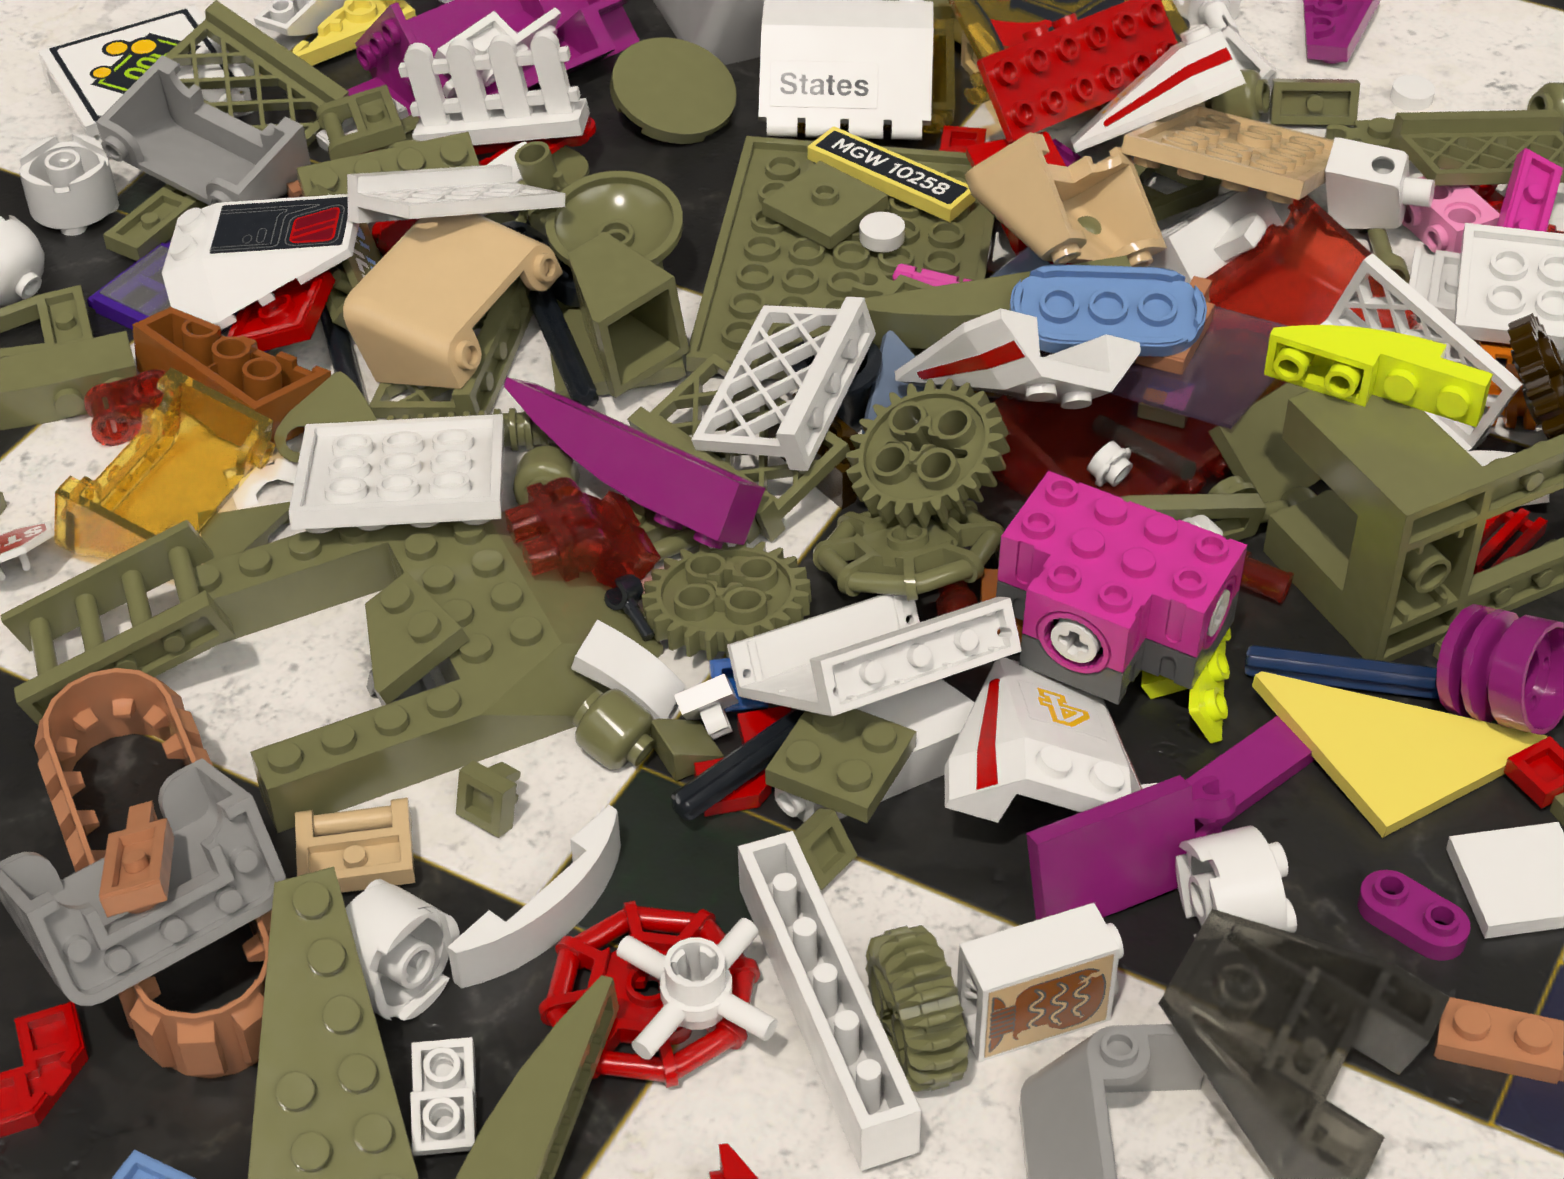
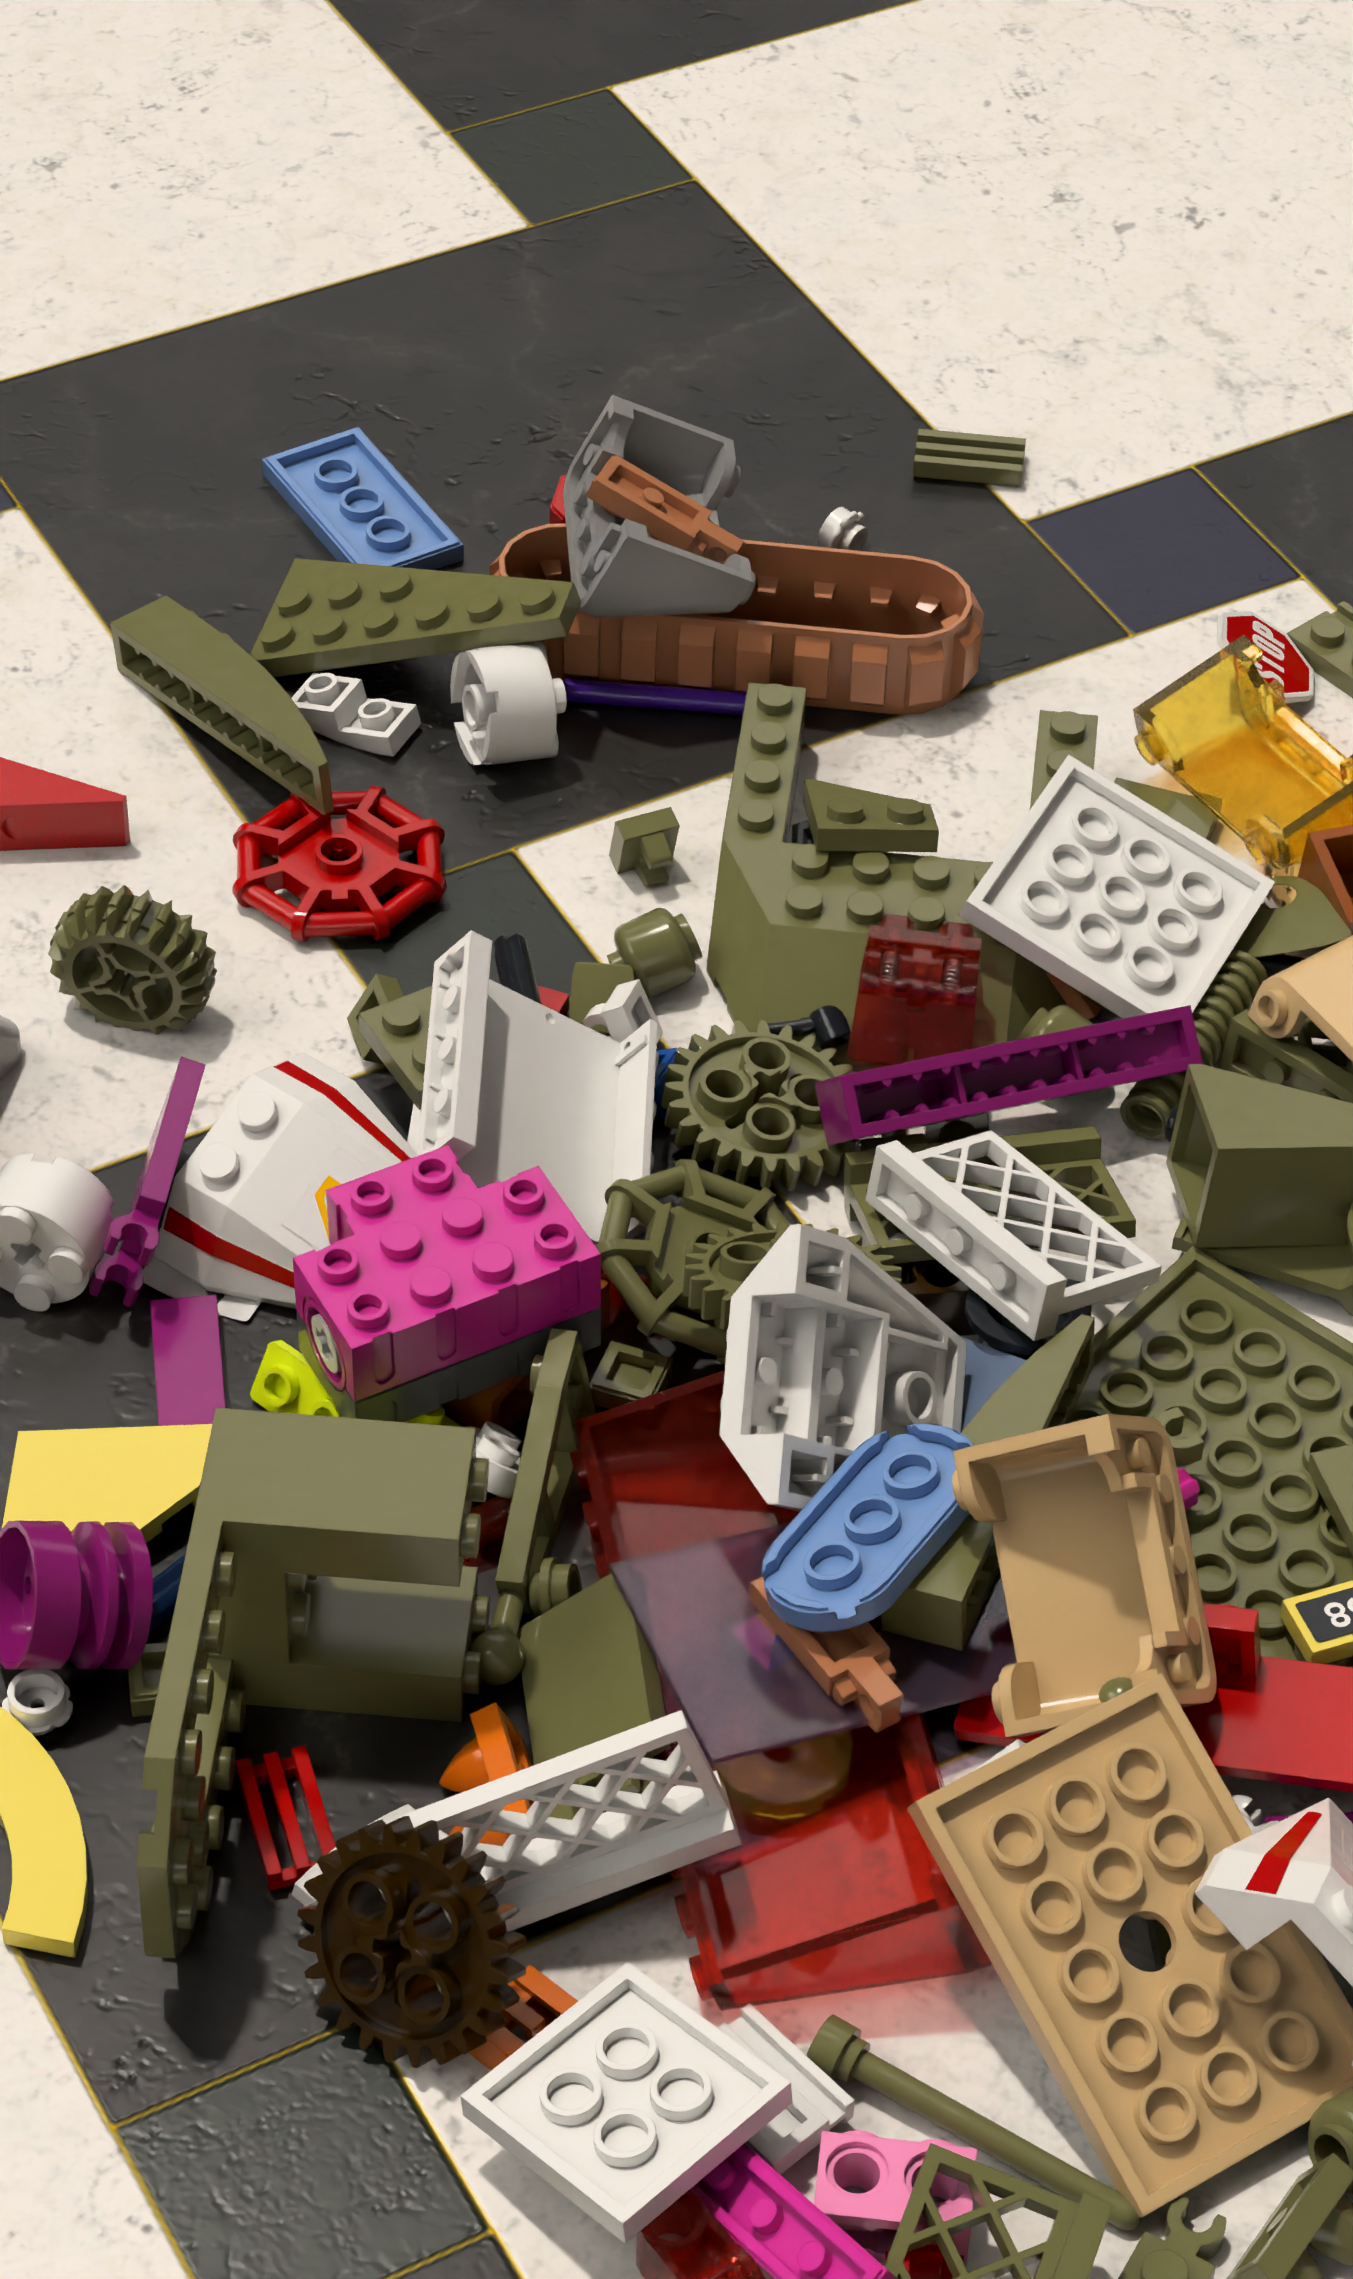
camera: 120 degrees right, 0 degrees up
olive fence [1,520,235,726] -> none
tan plate [295,797,415,893] -> none
white slope [447,805,621,988] -> none
white slope [571,620,686,719] -> none
white bar [617,918,778,1060] -> none
white brick [738,831,921,1171] -> none
white tile [860,212,905,253] -> none
brick [957,903,1124,1063] -> none
white plate [1087,441,1133,487] -> none
clear smoke bar [1092,415,1197,480] -> none
neon yellow slope [1264,325,1493,427] -> none
white torso [1325,137,1435,229] -> none

